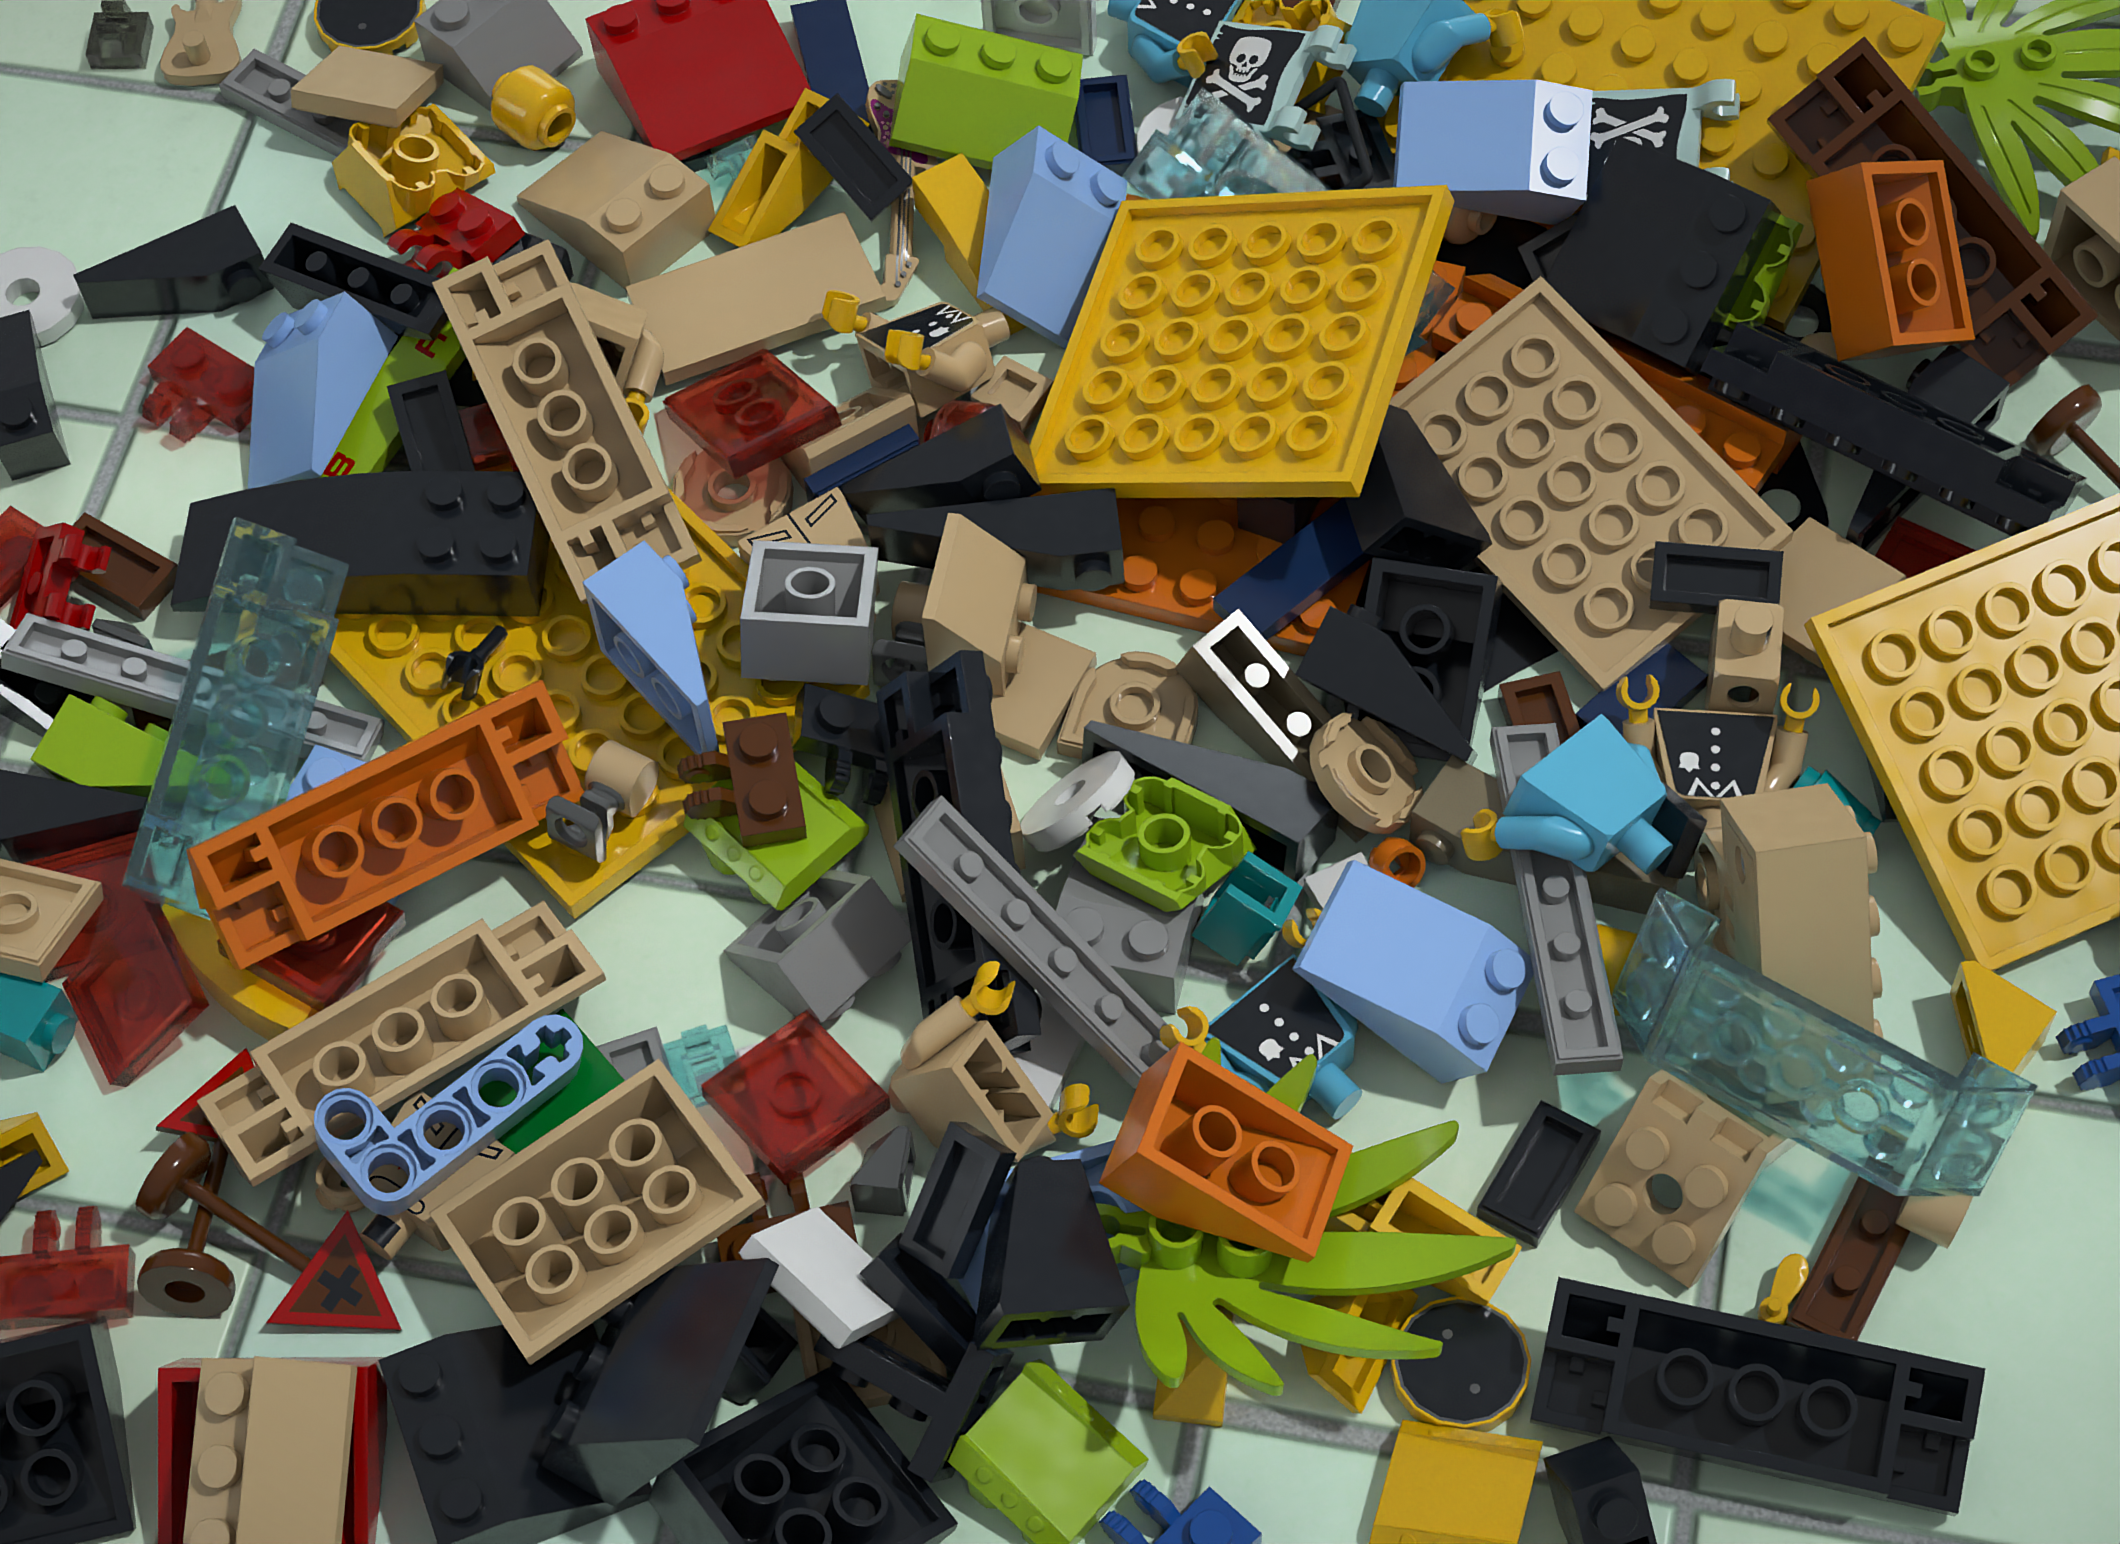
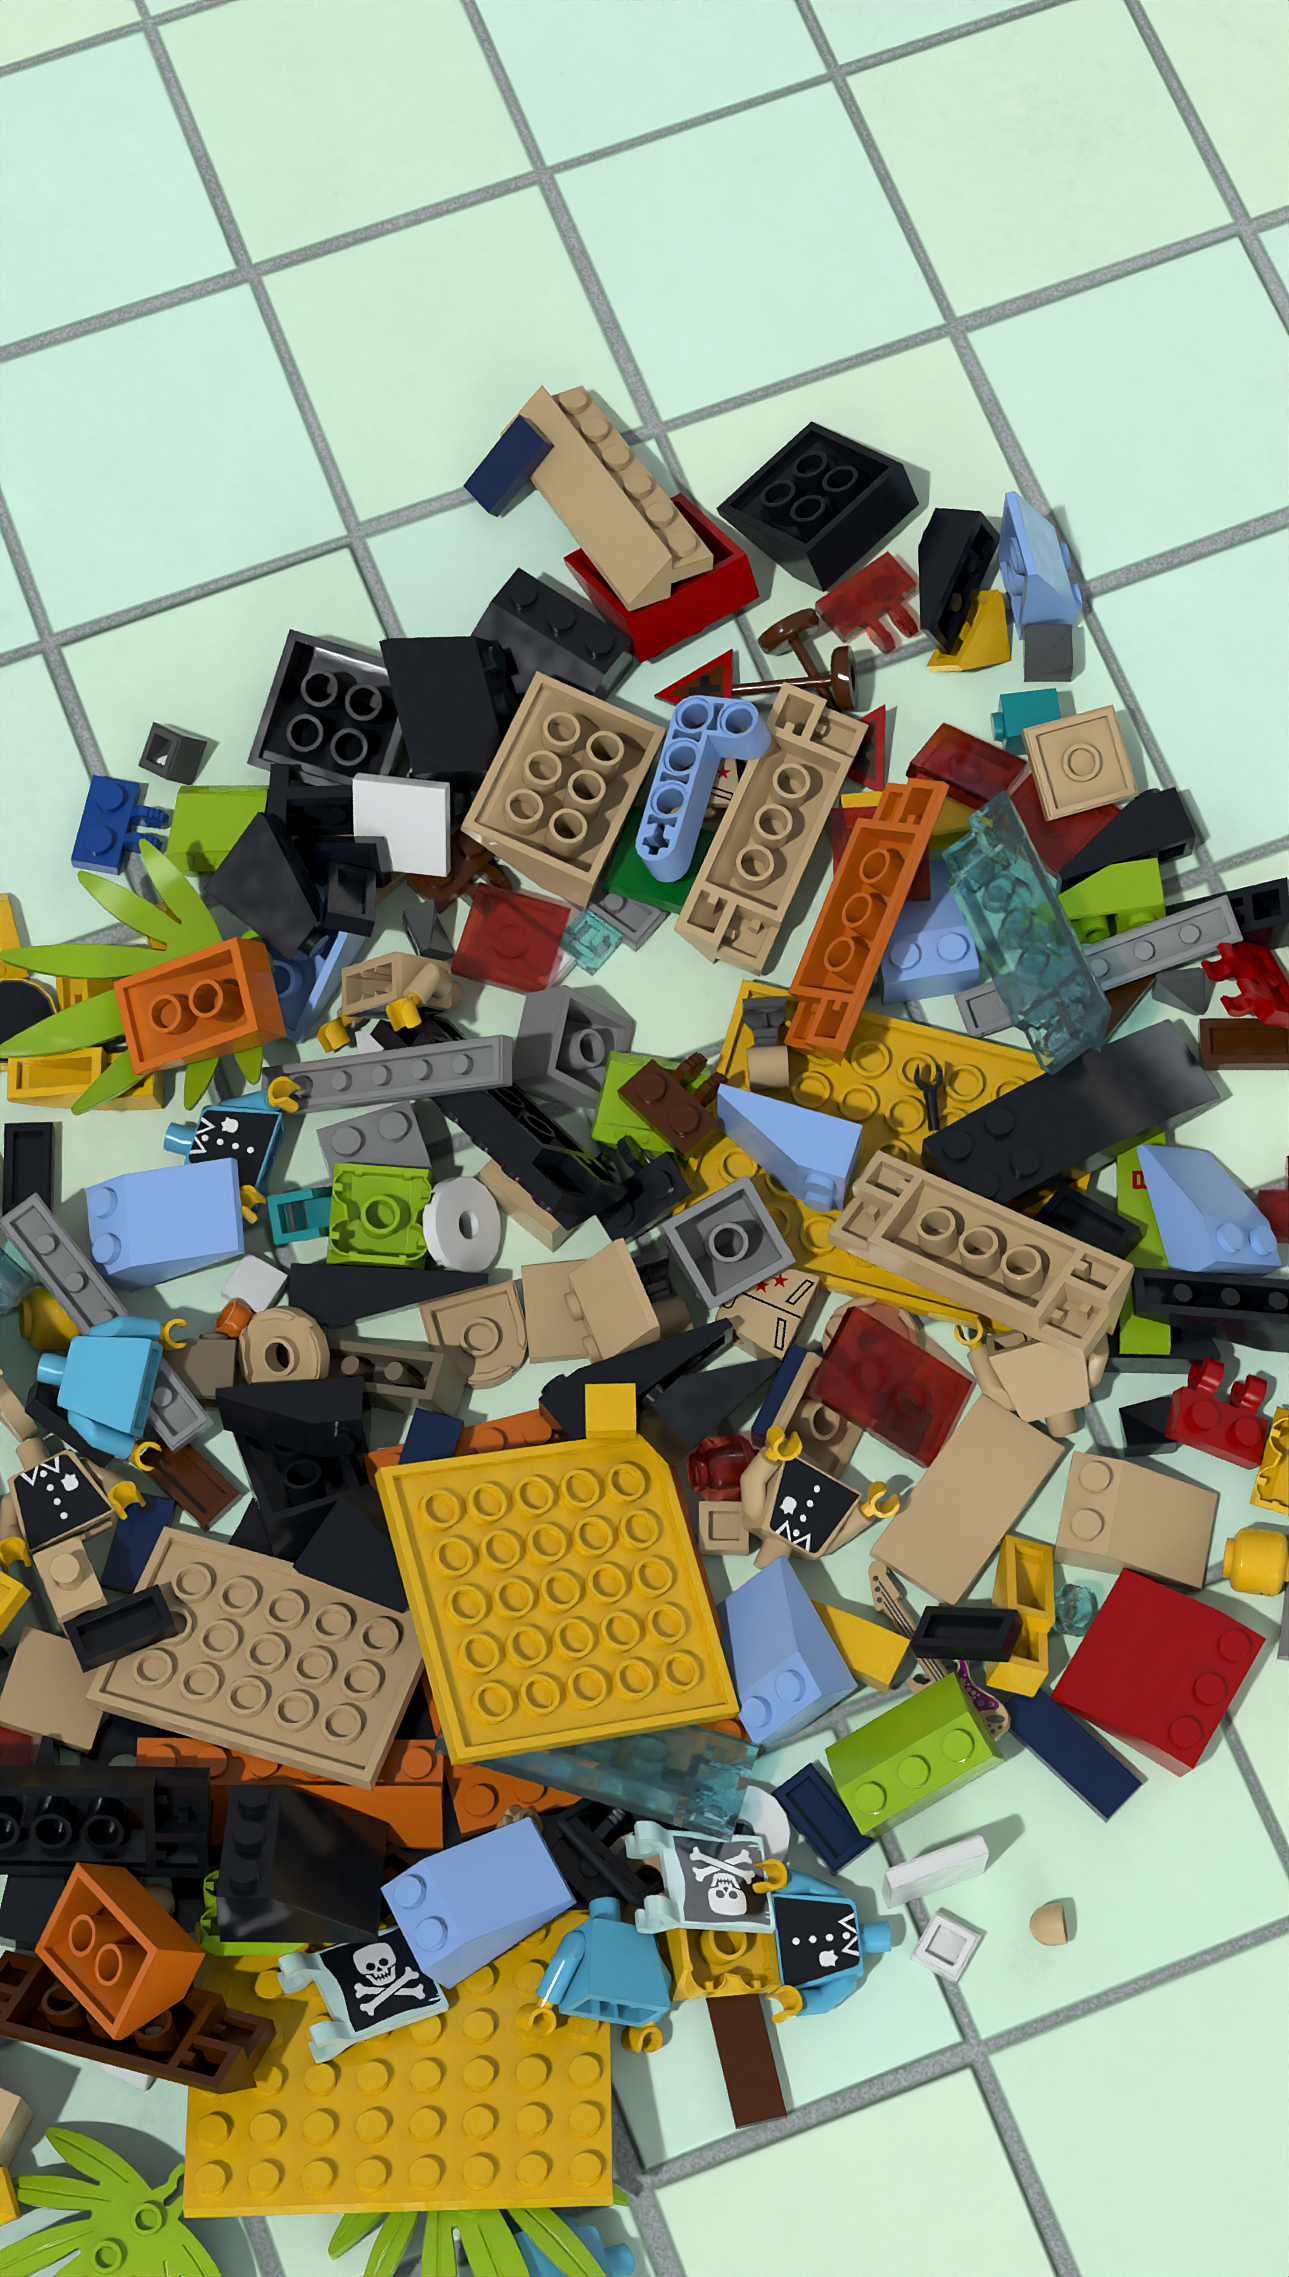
camera: 145 degrees right, 10 degrees up
none -> yellow tile [585,1383,637,1439]

